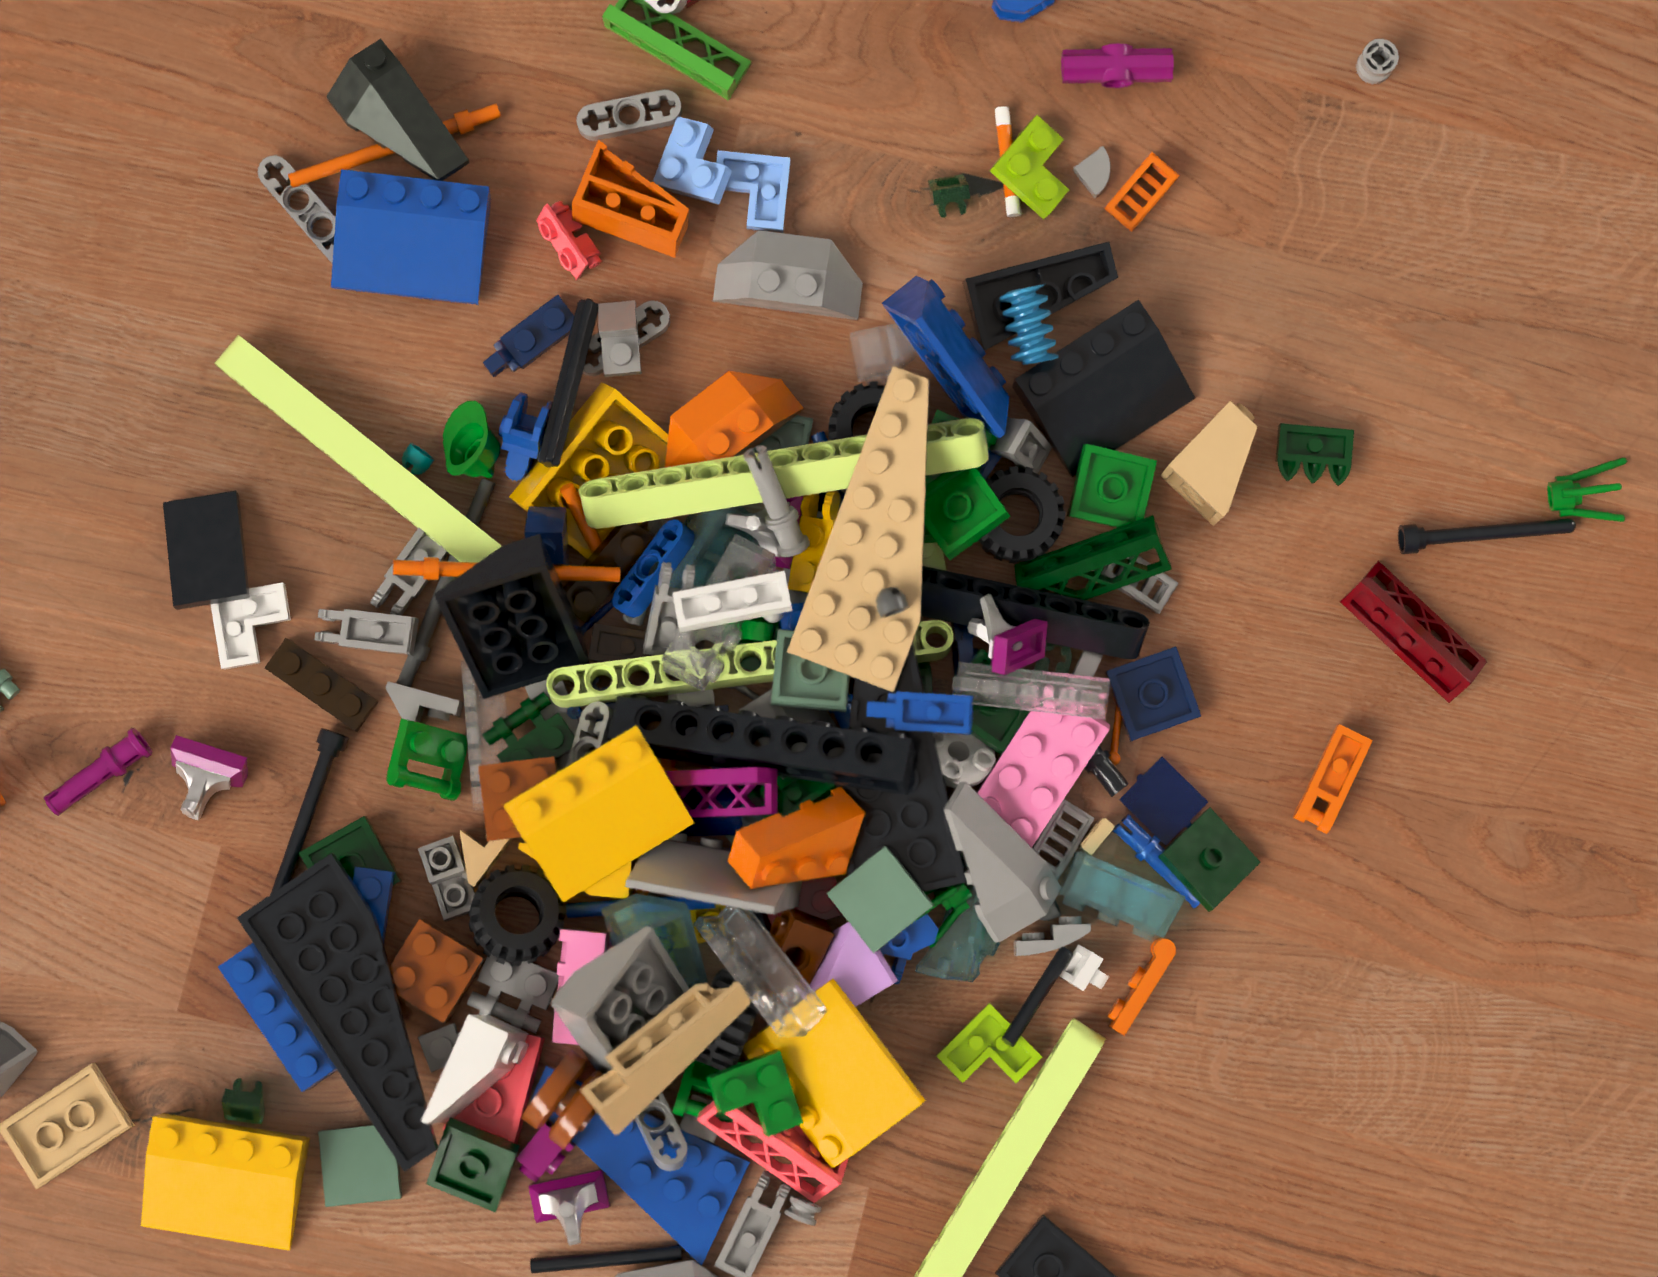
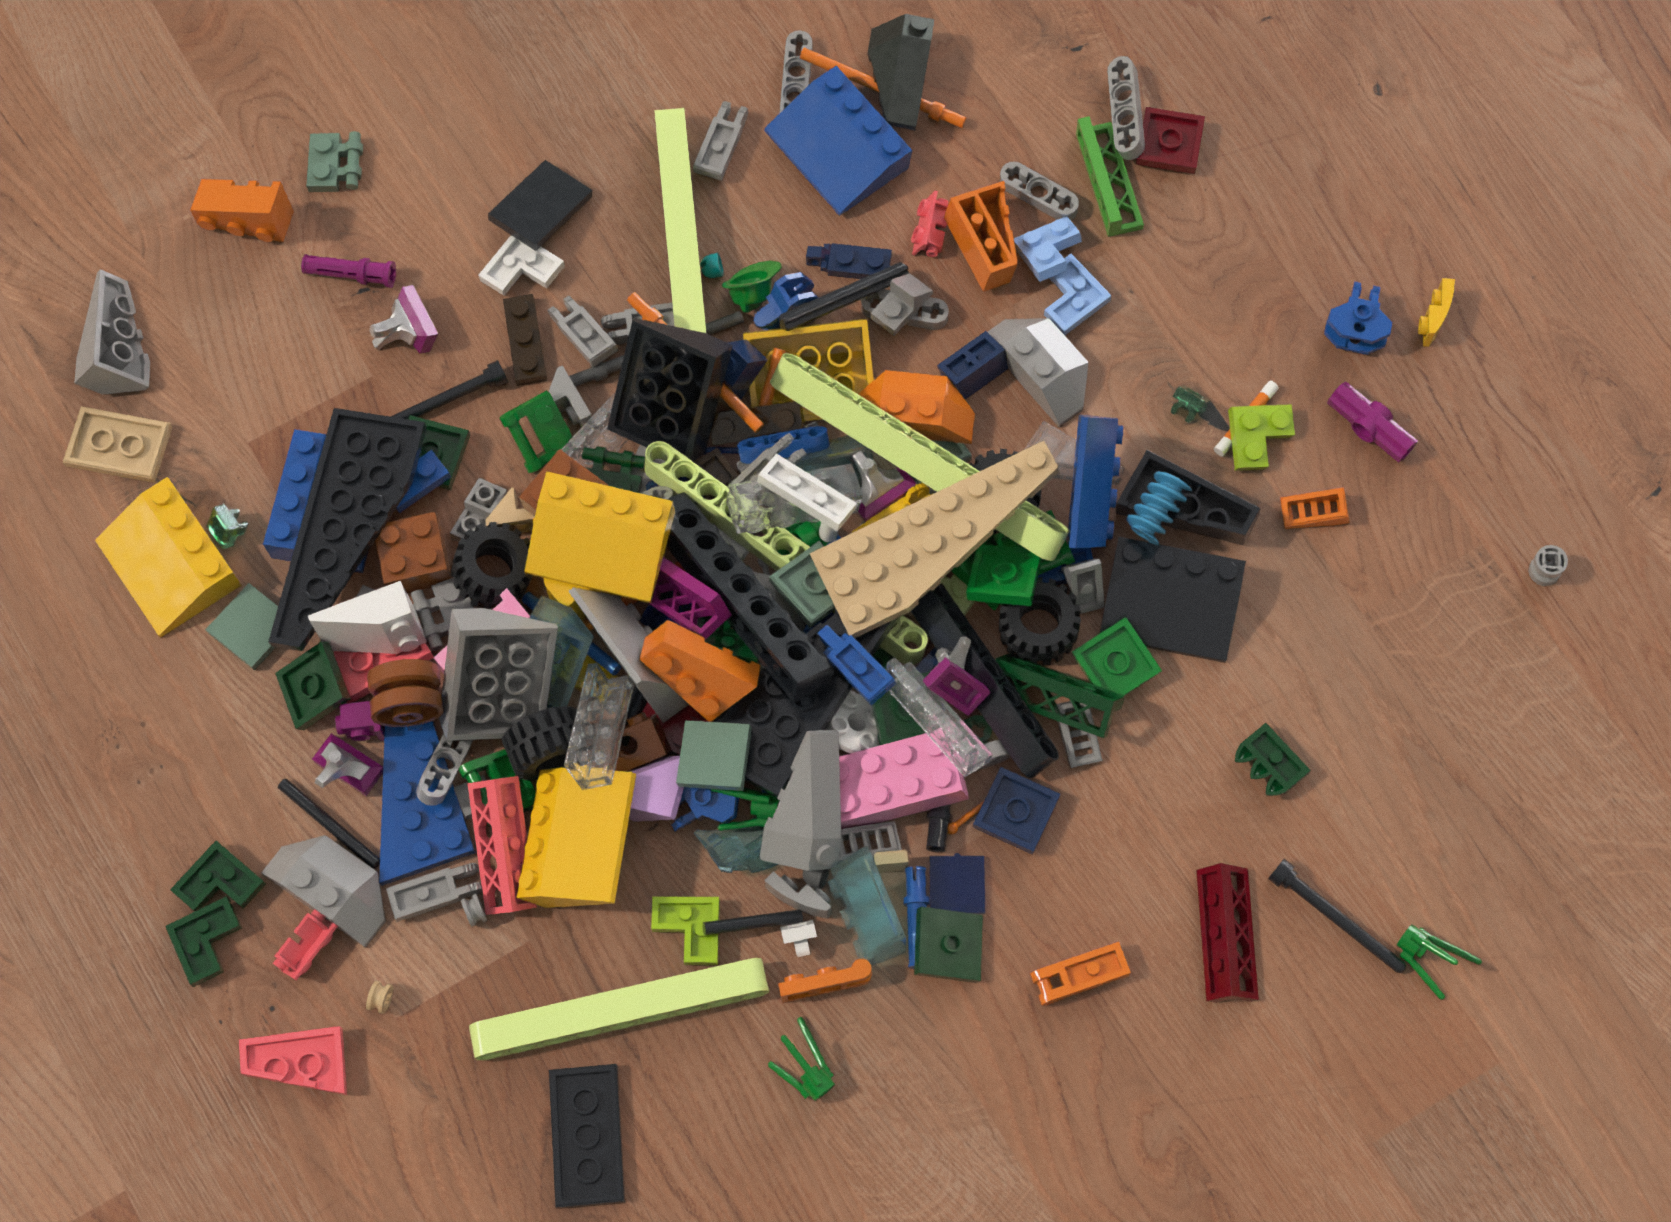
camera: 50 degrees right, 15 degrees down
tan wedge [580,982,751,1135] -> none
green plate [706,1050,803,1137] -> none
light grey pin [743,445,810,557] -> none
dark grey hinge [876,587,909,618] -> none
light grey tile [1073,146,1110,199] -> none
tan slope [1160,401,1258,526] -> none
none -> light grey hinge [693,101,749,181]
none -> green plant [768,1017,836,1101]
none -> dark blue hinge [937,331,1008,400]

